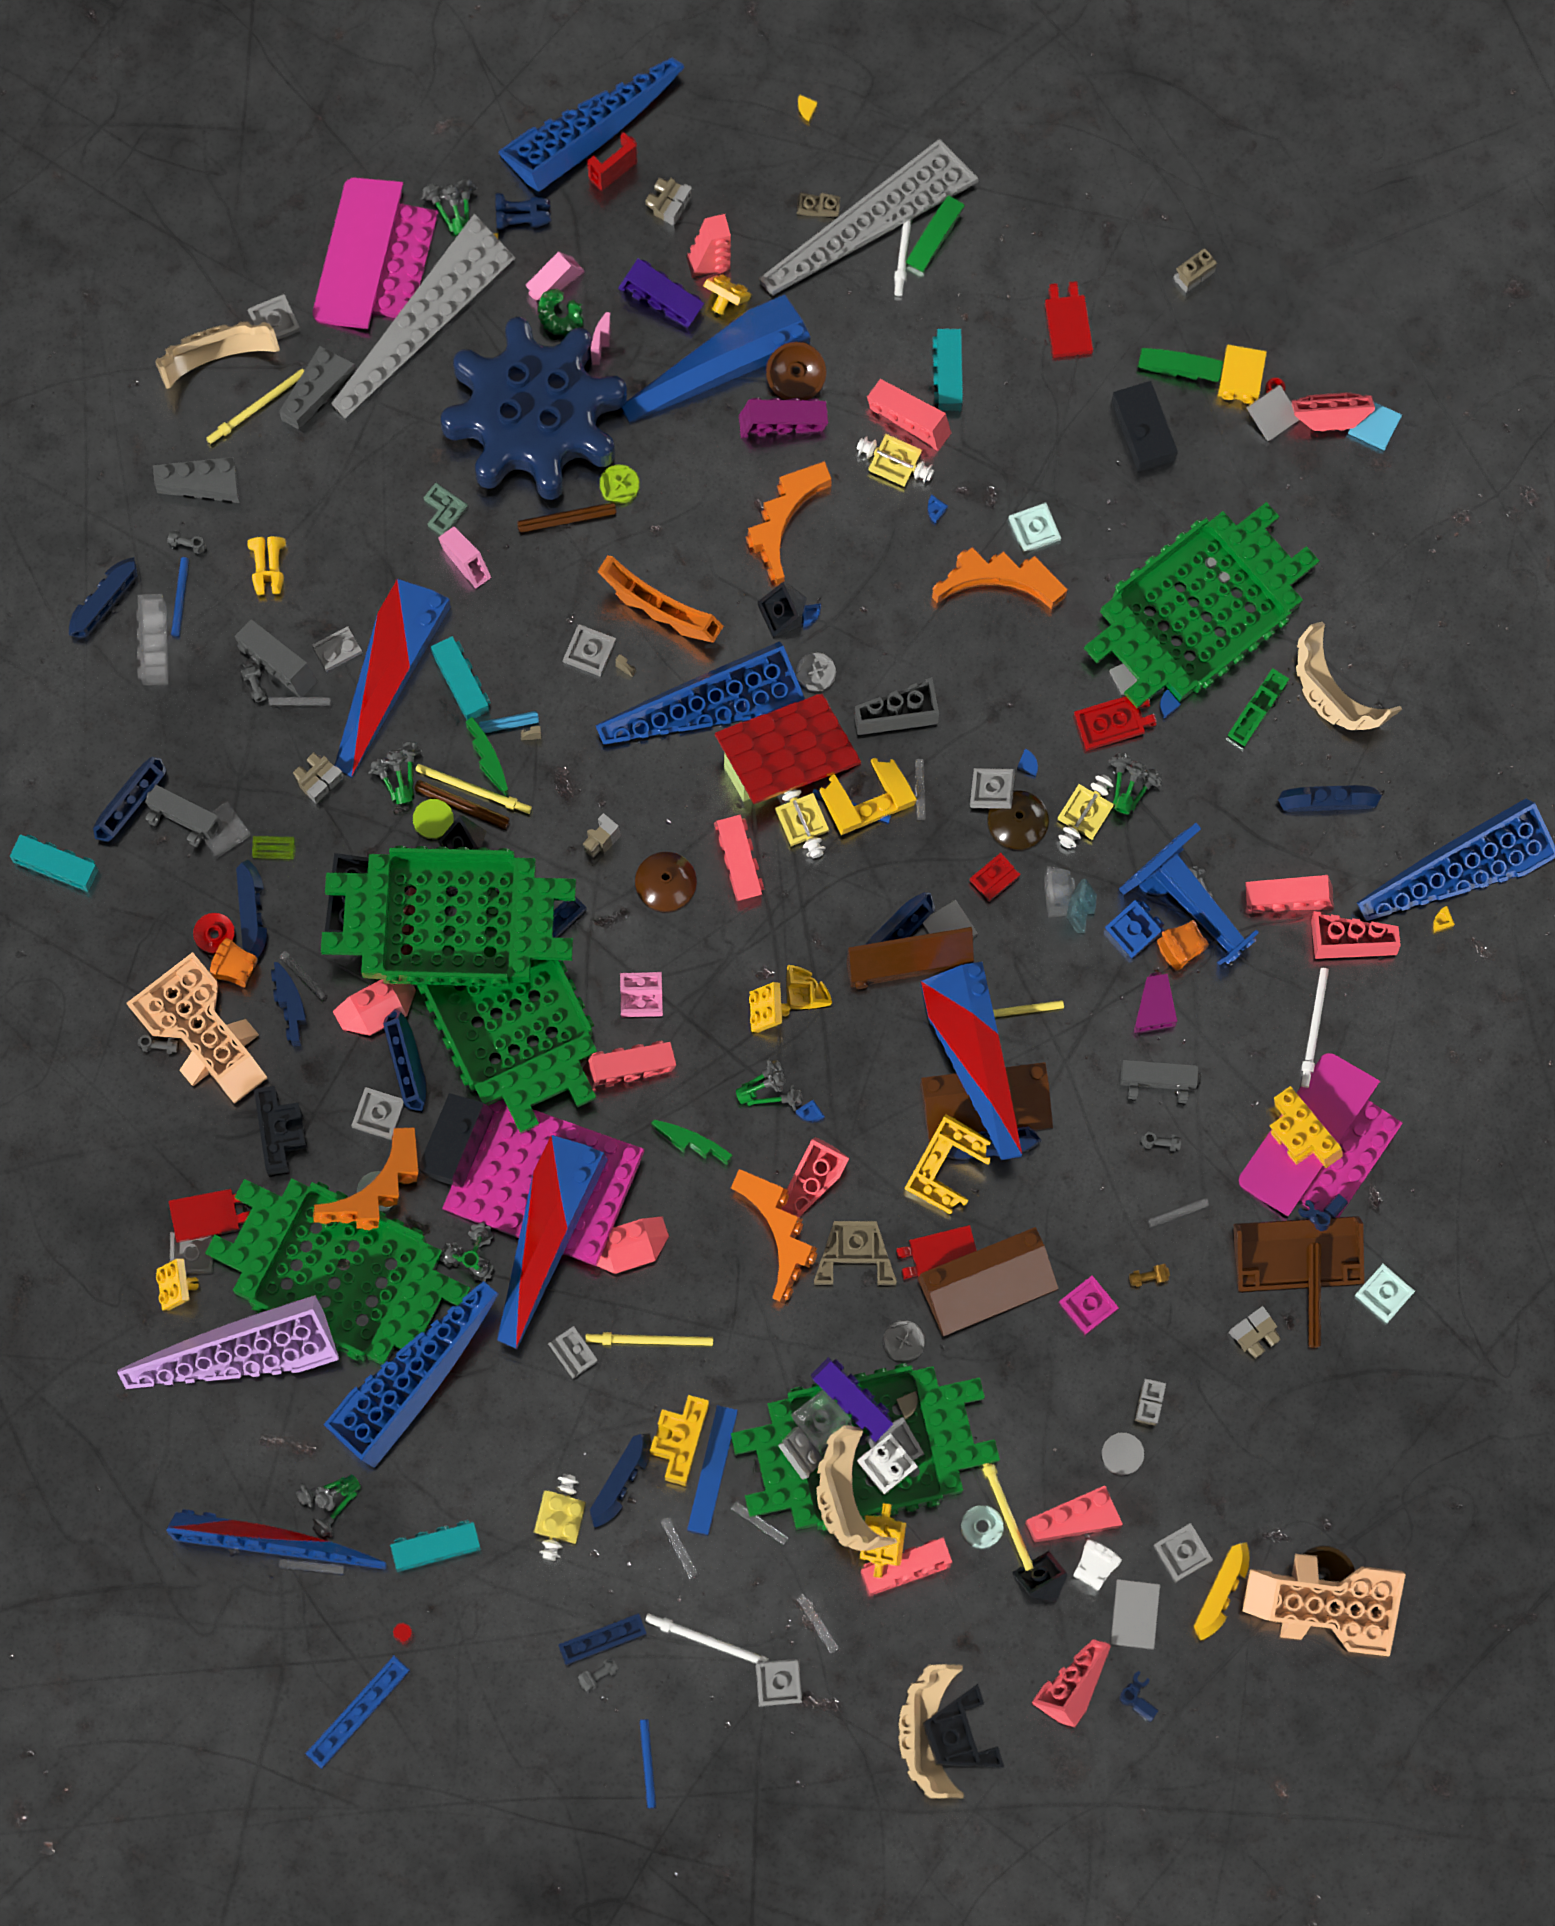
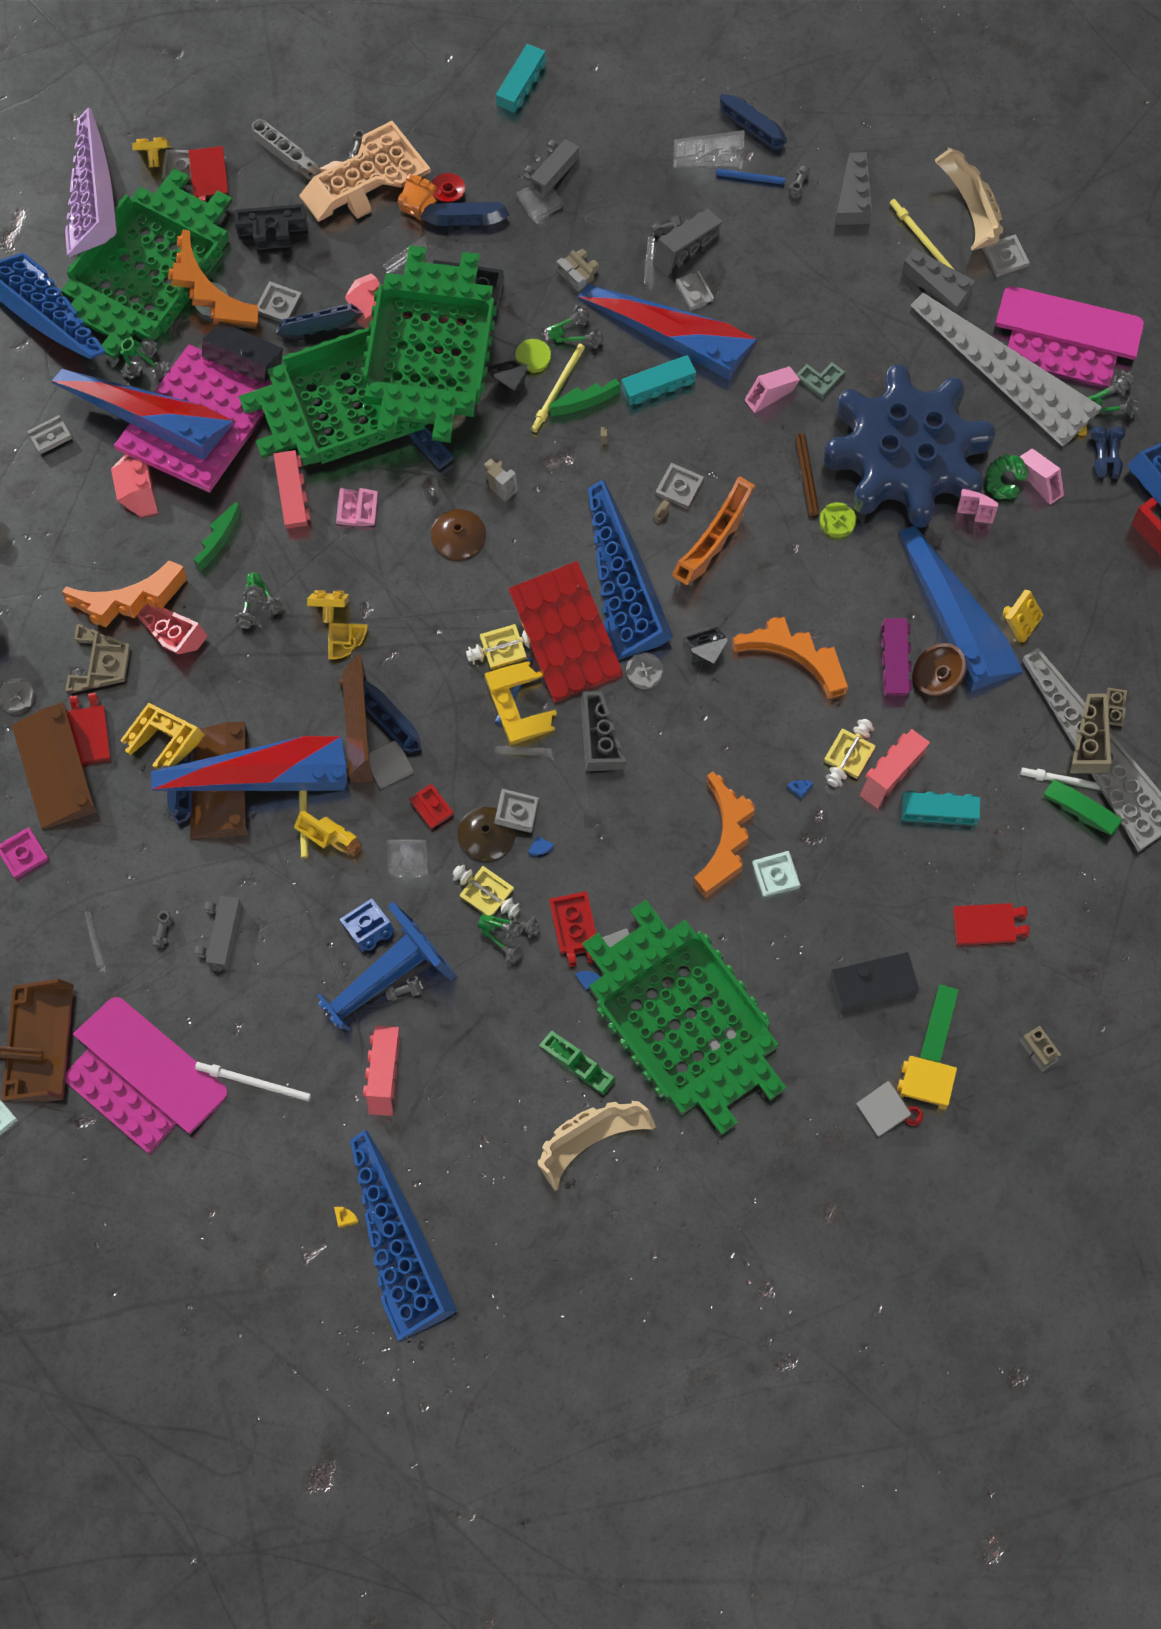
camera: 100 degrees right, 5 degrees down
dark blue brick [93,757,166,841] -> none
yellow piece [247,536,286,595] -> none
clear neon green tile [252,836,295,859] -> none
dark blue slope [271,962,307,1046] -> none
reddish brown axle [414,780,510,829] -> none
dark azure axle [479,711,539,733] -> none
light yellow bar [586,1332,713,1346] -> none
dark purple wedge [618,258,704,328] -> none
hips [646,178,692,226] -> none
coral wedge [686,214,731,278] -> none
coral wedge [714,815,764,901] -> none
blue tile [796,1100,825,1121] -> none
blue tile [802,603,821,627] -> none
clear light blue slope [1066,879,1097,933] -> none
pearl gold bar [1129,1264,1170,1287] -> none
magenta slope [1134,972,1177,1033] -> none
orange piece [1157,920,1209,972] -> none
yellow piece [1270,1086,1343,1168] -> none
dark blue brick [1278,785,1382,812] -> none
coral wedge [1292,393,1375,431] -> none
dark blue bar [1298,1194,1348,1231] -> none
coral wedge [1311,911,1401,959] -> none
medium azure tile [1348,401,1402,450] -> none
none -> light grey piece [252,119,319,179]
none -> yellow plate [294,810,362,856]
none -> dark tan wedge [1070,694,1111,773]

